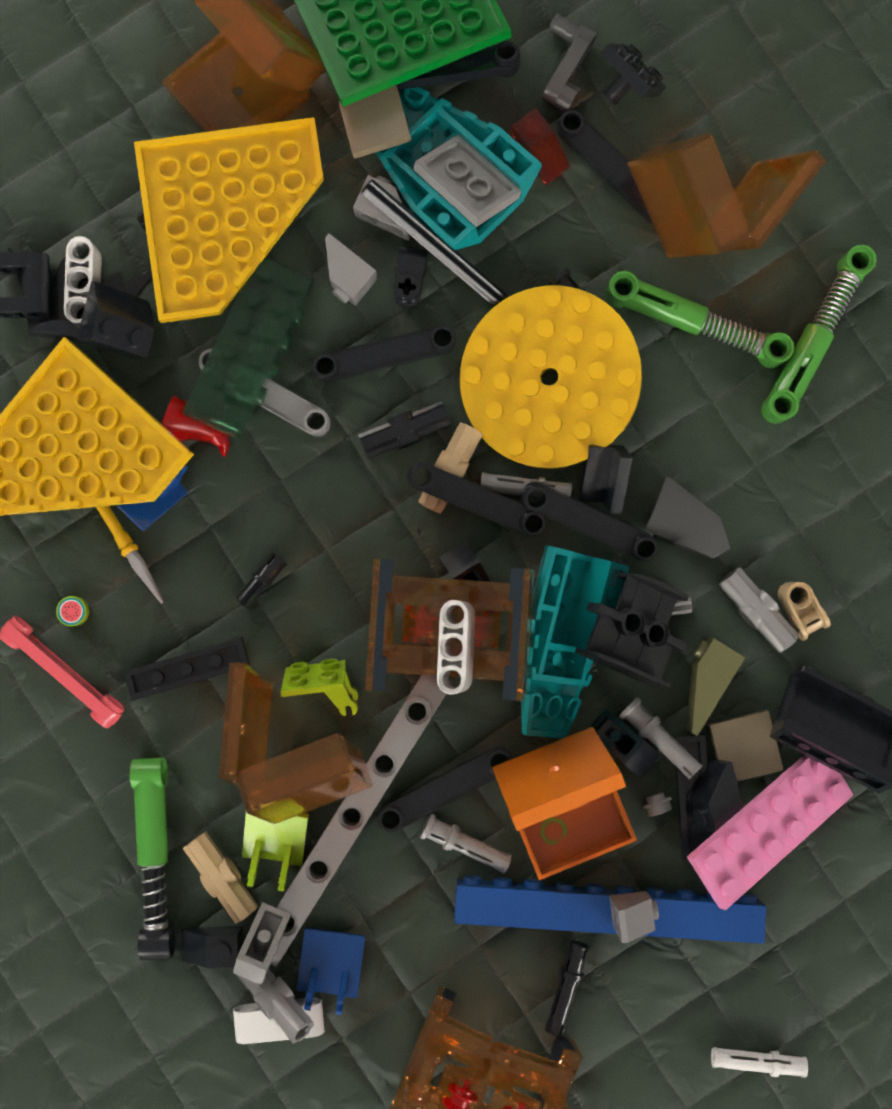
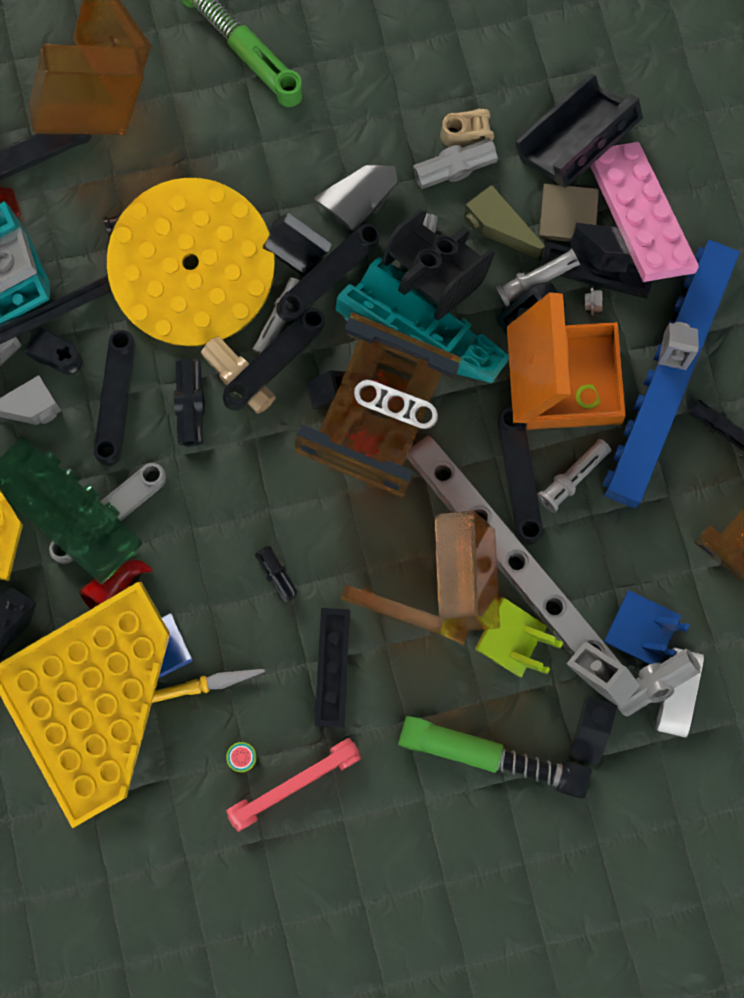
camera: 65 degrees left, 10 degrees down
tan piece [183,831,258,924] -> none
lime plate [281,658,358,716] -> none
bright green piece [605,271,795,368] -> none

